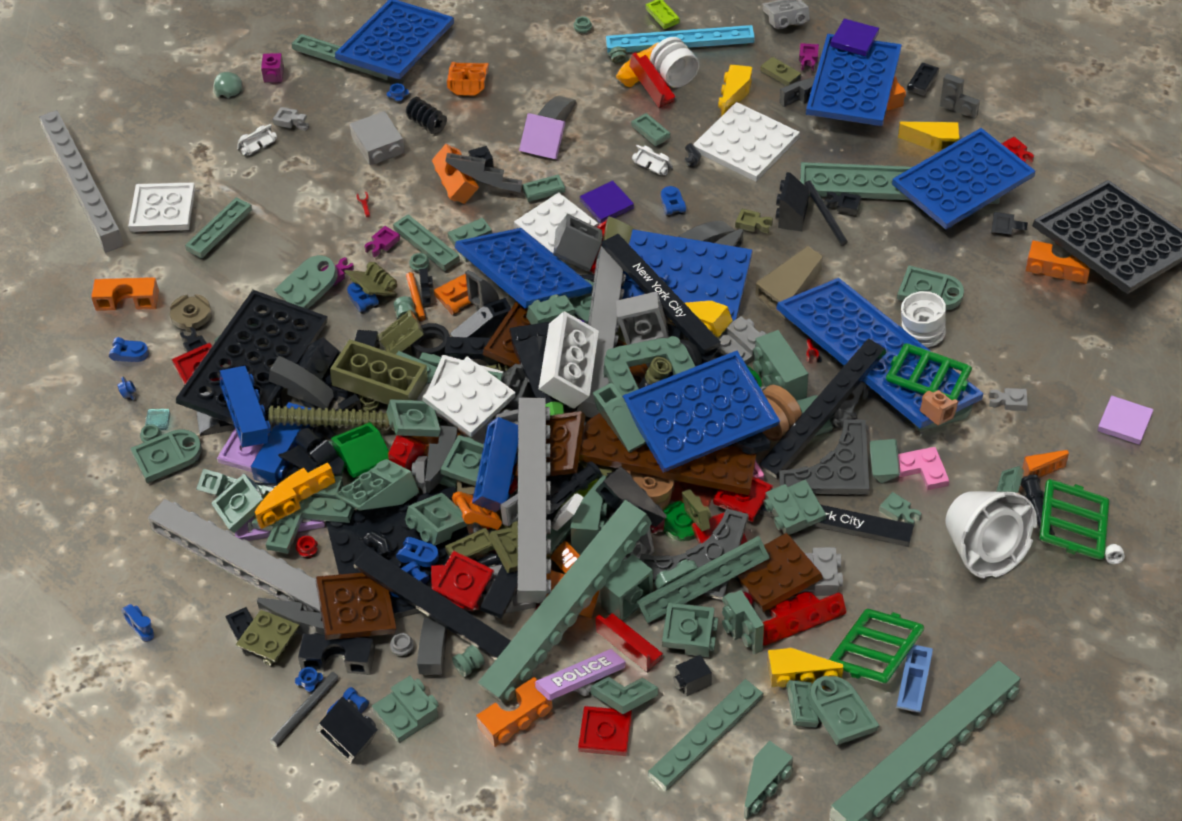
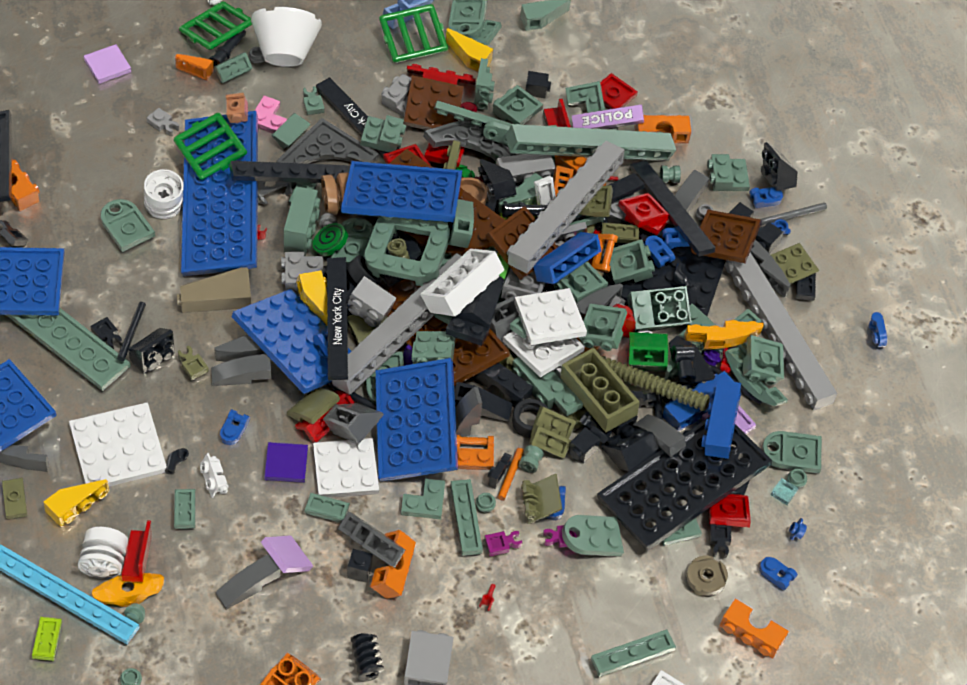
camera: 155 degrees left, 5 degrees up
red plate [296,536,318,557] -> none
sand green plate [648,679,763,791] -> none

